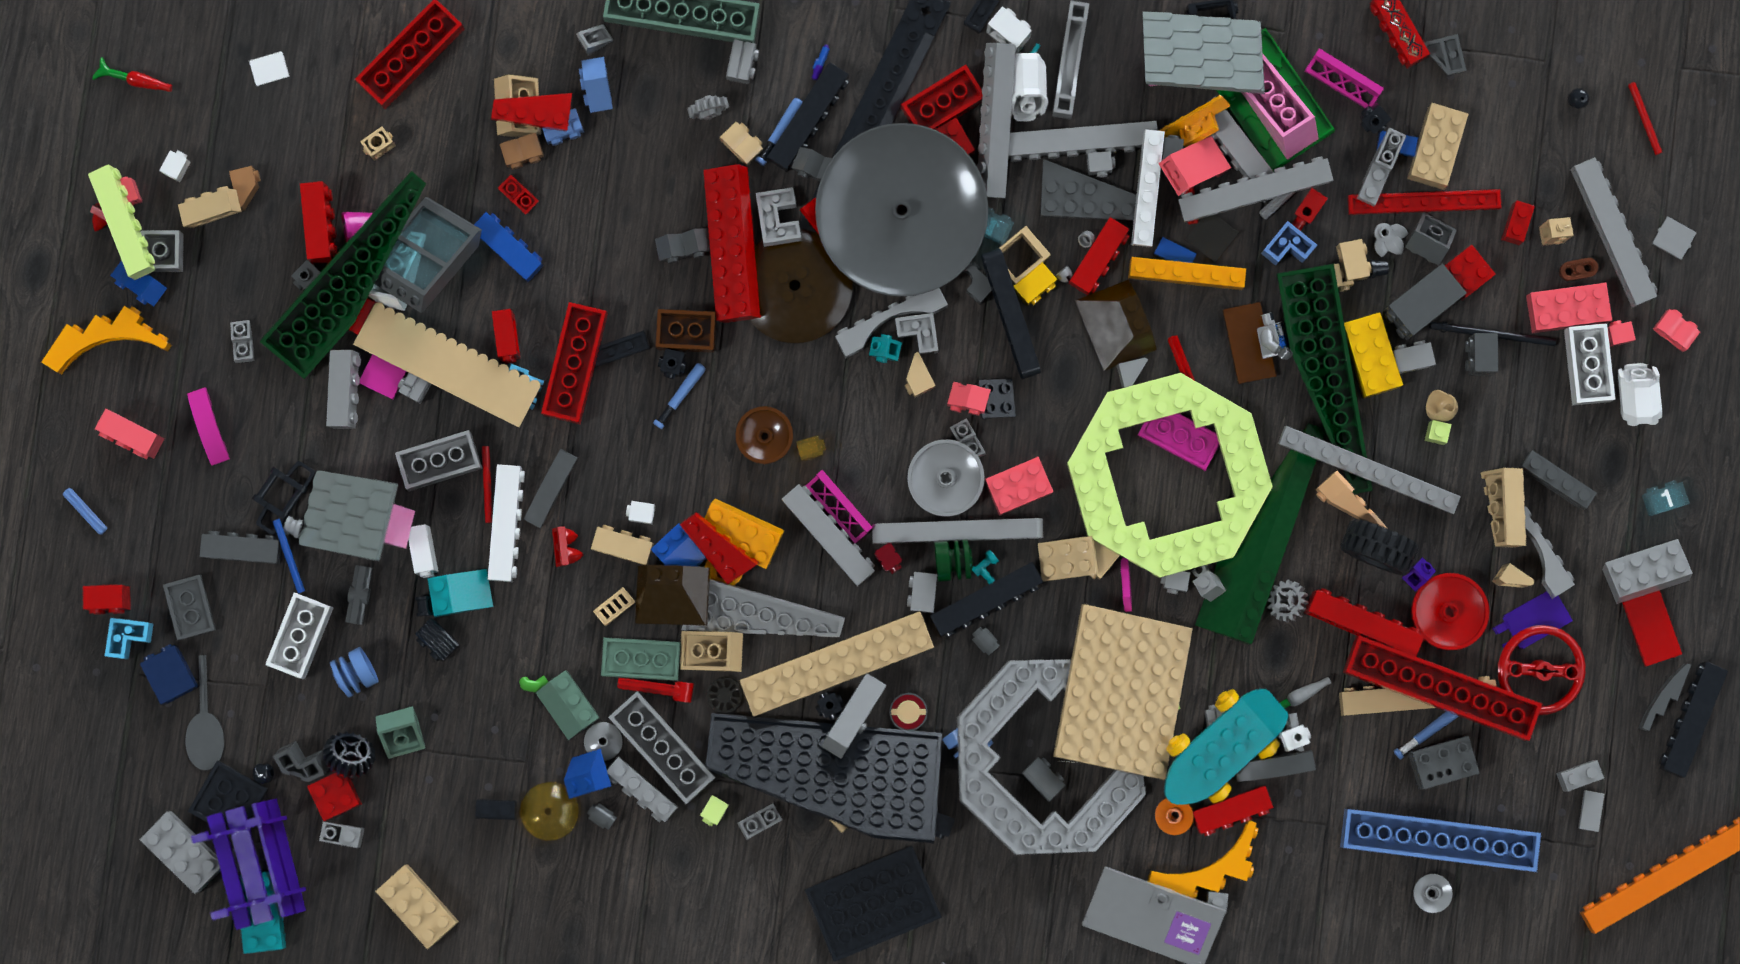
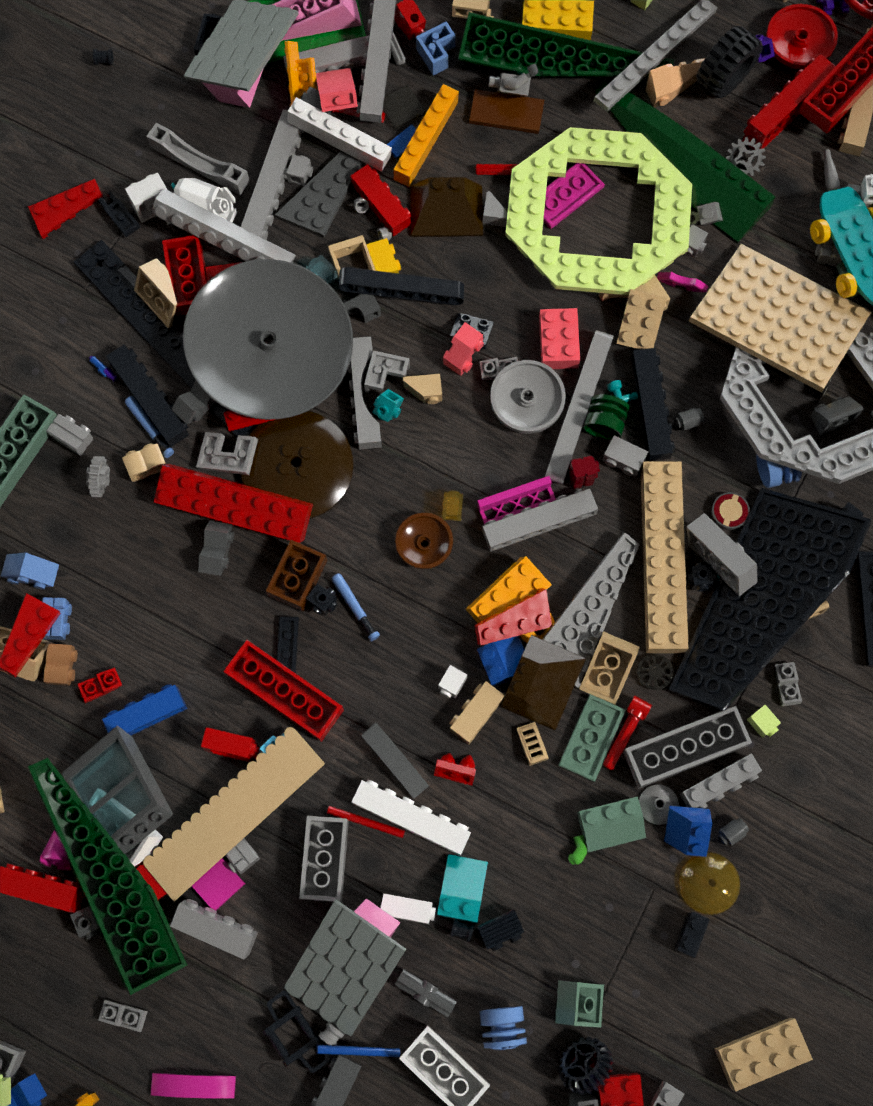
camera: 65 degrees left, 10 degrees down
none -> tan slope [134,258,177,328]

